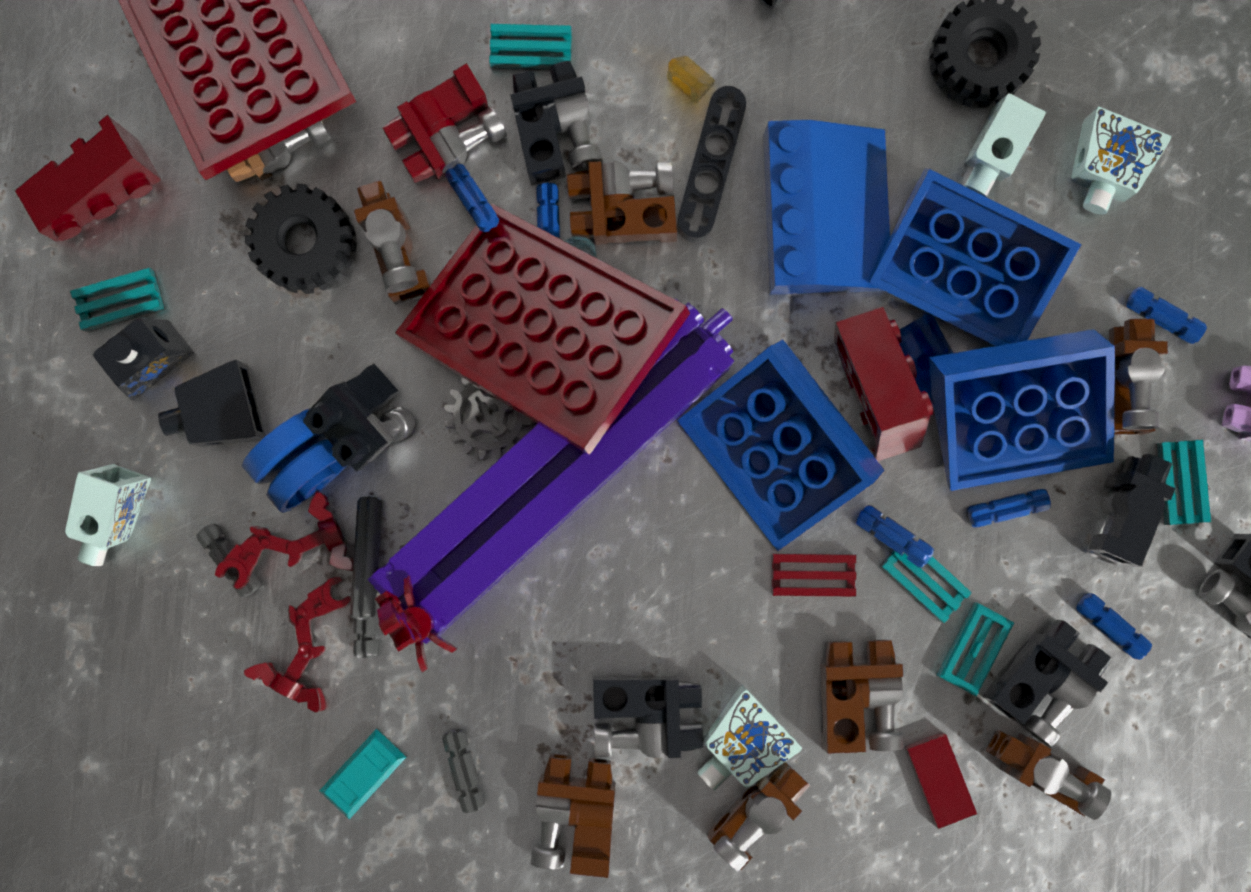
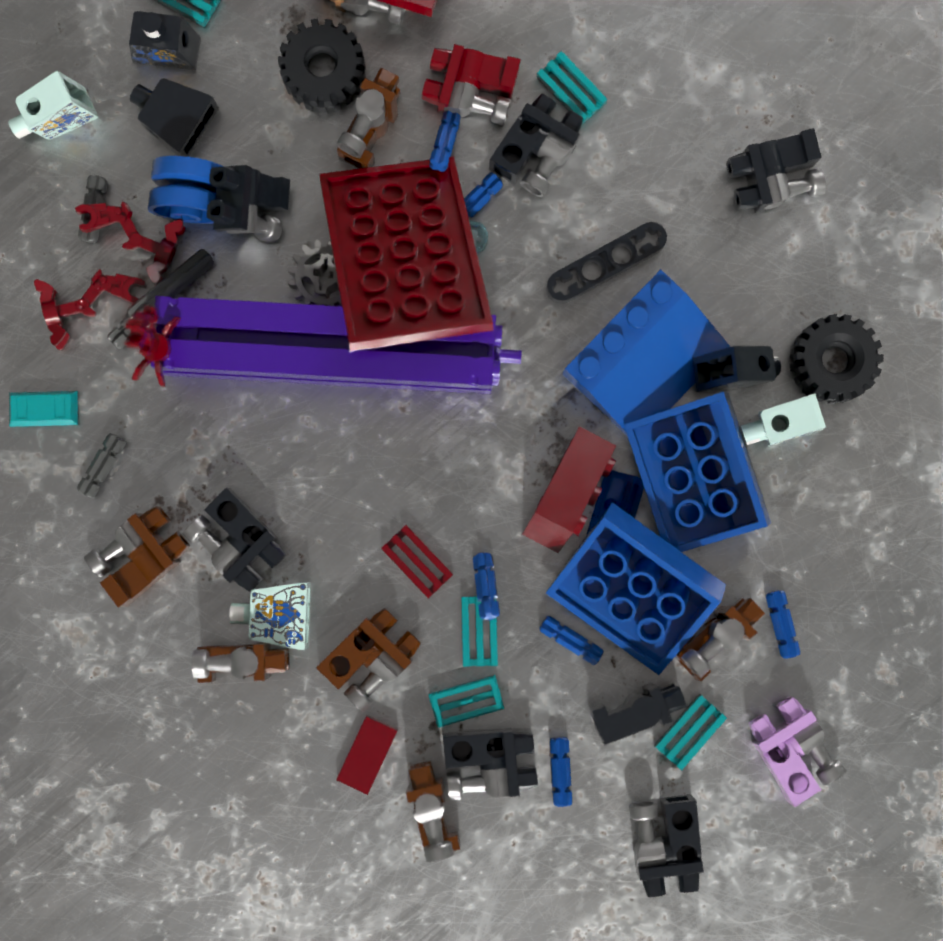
camera: 45 degrees right, 0 degrees up
reddish brown hips [567,161,677,245] -> none
clear yellow slope [667,56,715,103] -> none
blue slope [677,339,885,551] -> none
light aqua torso [1071,106,1172,214] -> none
none -> black torso [693,346,781,392]

